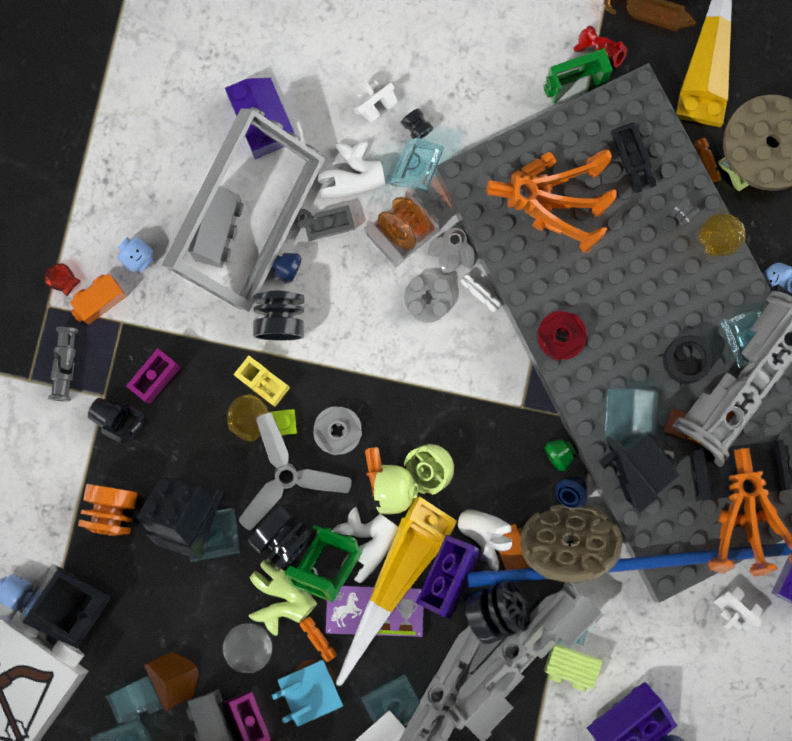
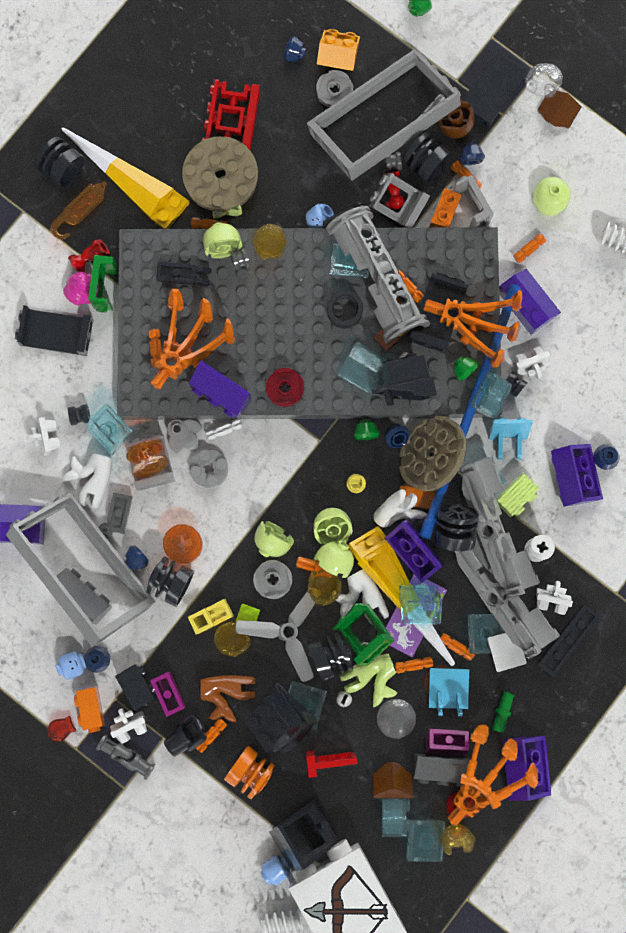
camera: 65 degrees left, 0 degrees up
none -> black panel [15,305,94,356]
none -> dark pink hair [63,272,99,306]
none -> dark blue cone [84,646,110,673]
none -> white hips [110,708,147,744]
none -> black brick [115,664,157,710]
none -> clear orange piece [163,524,203,564]
none -> dark purple slope [189,361,251,419]
none -> orange axle [196,719,227,753]
none -> dark orange piece [201,675,256,722]
none -> yellowish green cylinder [203,222,242,258]
none -> yellowish green cylinder [254,521,294,557]
none -> red fence [306,750,357,778]
none -> clear yellow hair [307,569,342,605]
none -> white hinge [336,691,352,707]
none -> light yellow plate [347,474,366,493]
none -> orange axle [398,270,424,303]
none -> clear light blue slope [399,585,442,624]
none -> orange axle [440,633,475,660]
none -> green cone [453,356,478,381]
none -> clear light blue brick [472,372,512,419]
none -> medium azure plate [489,418,533,460]
none -> black wheel [502,371,528,397]
none -> white piece [524,535,555,562]

